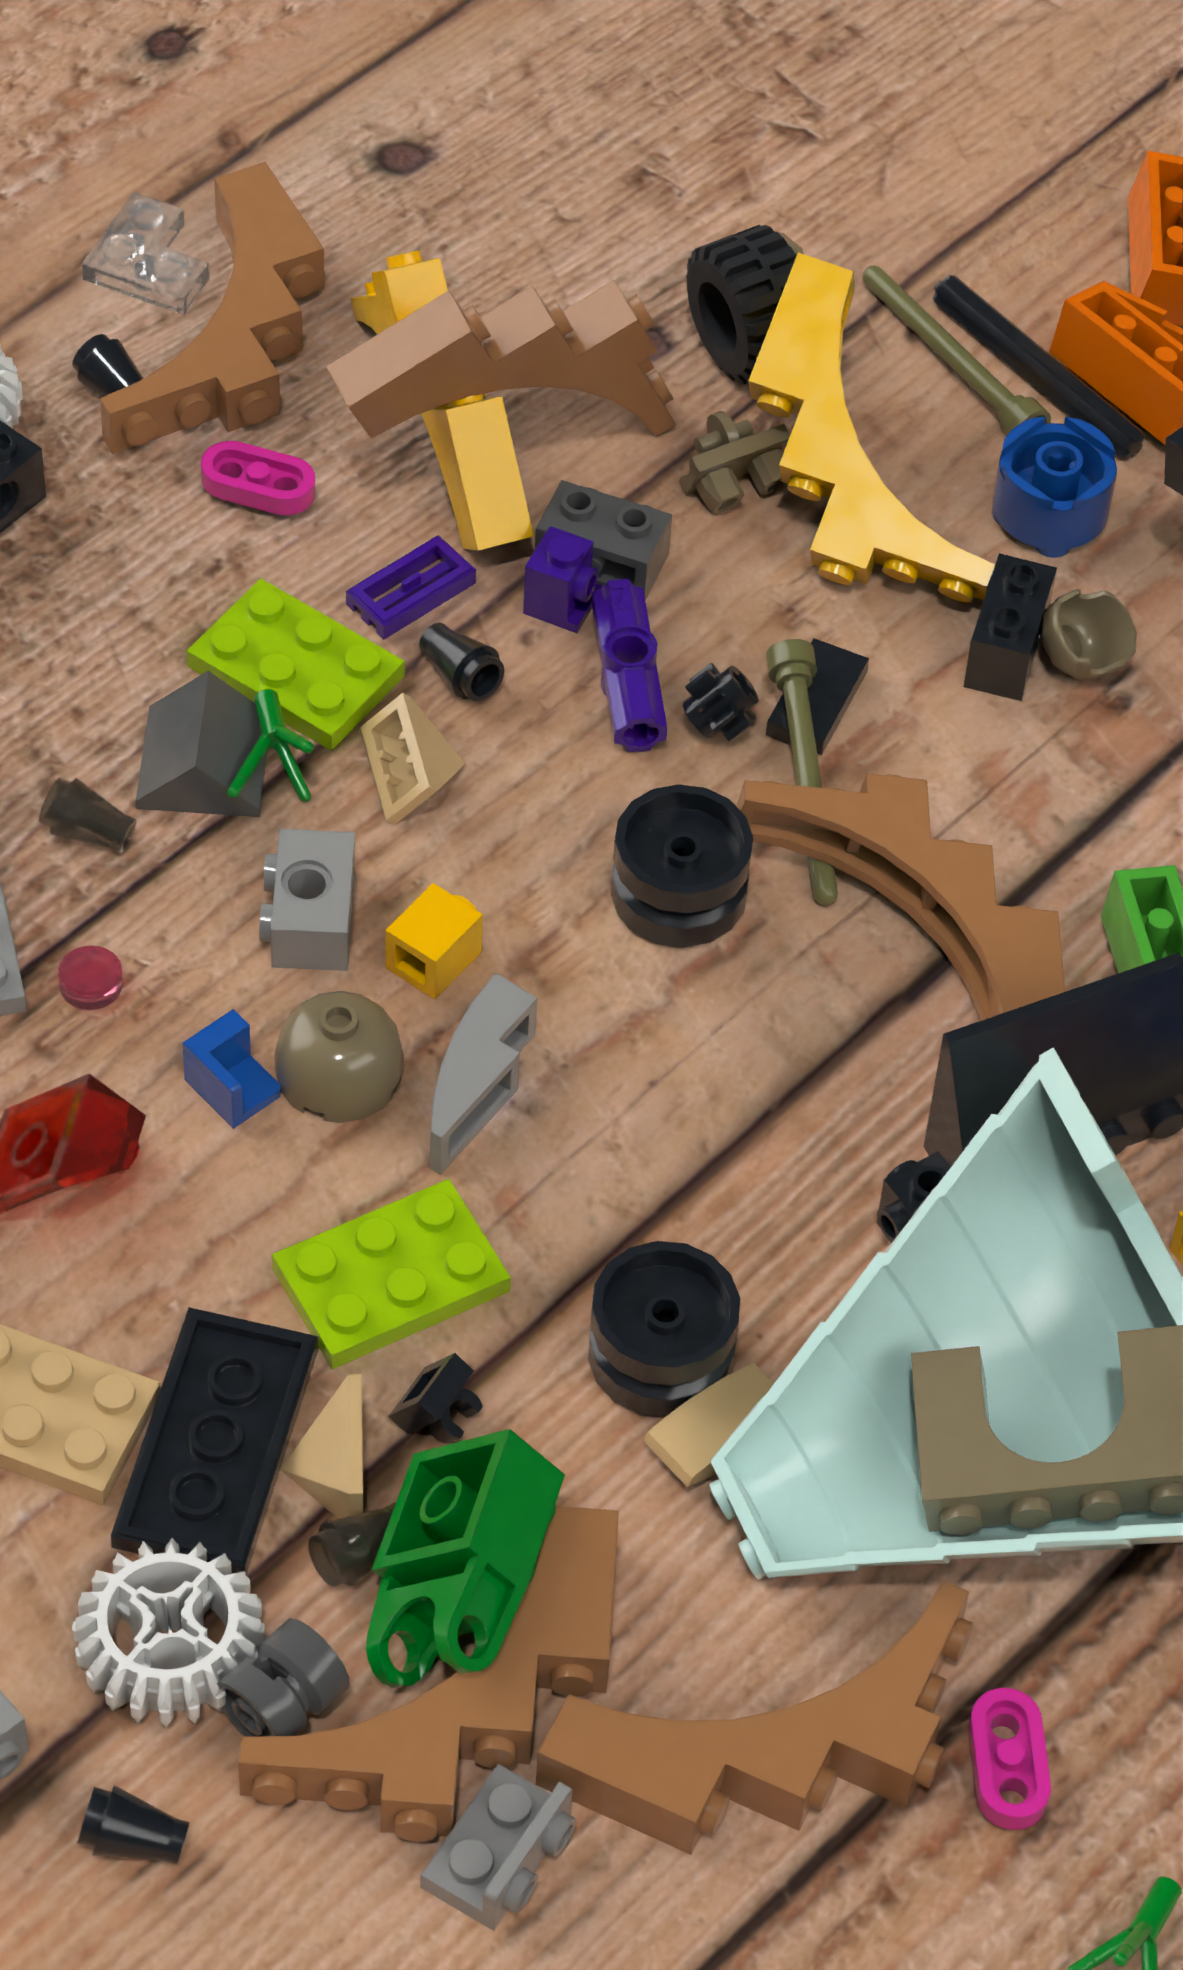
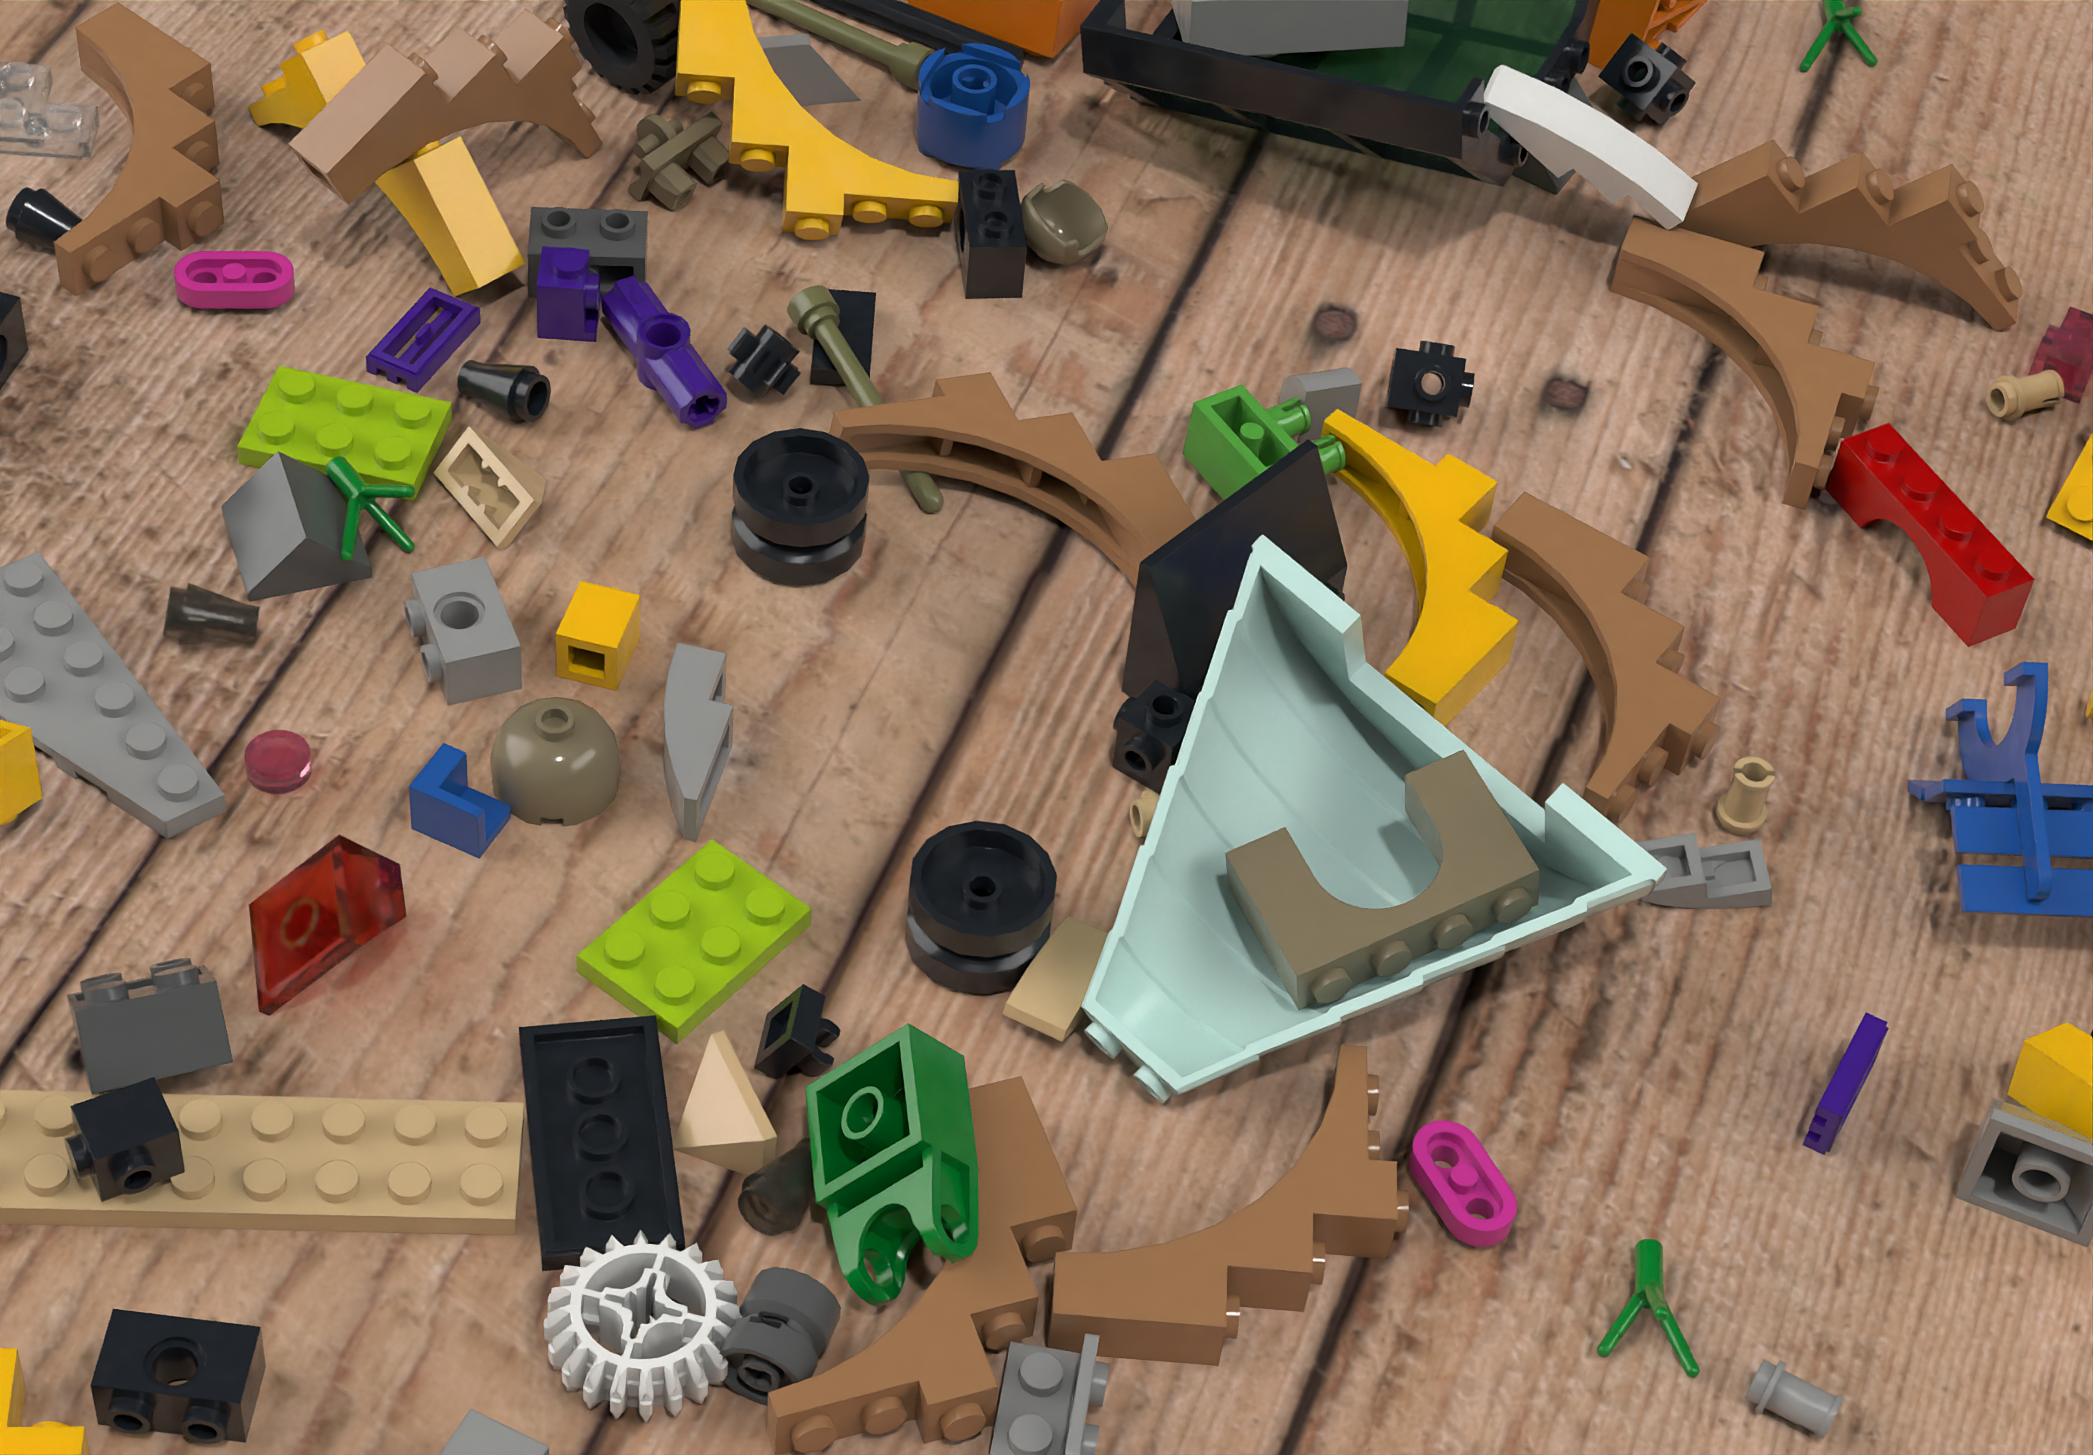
camera: 25 degrees left, 5 degrees down
none -> light grey slope [757,33,861,106]

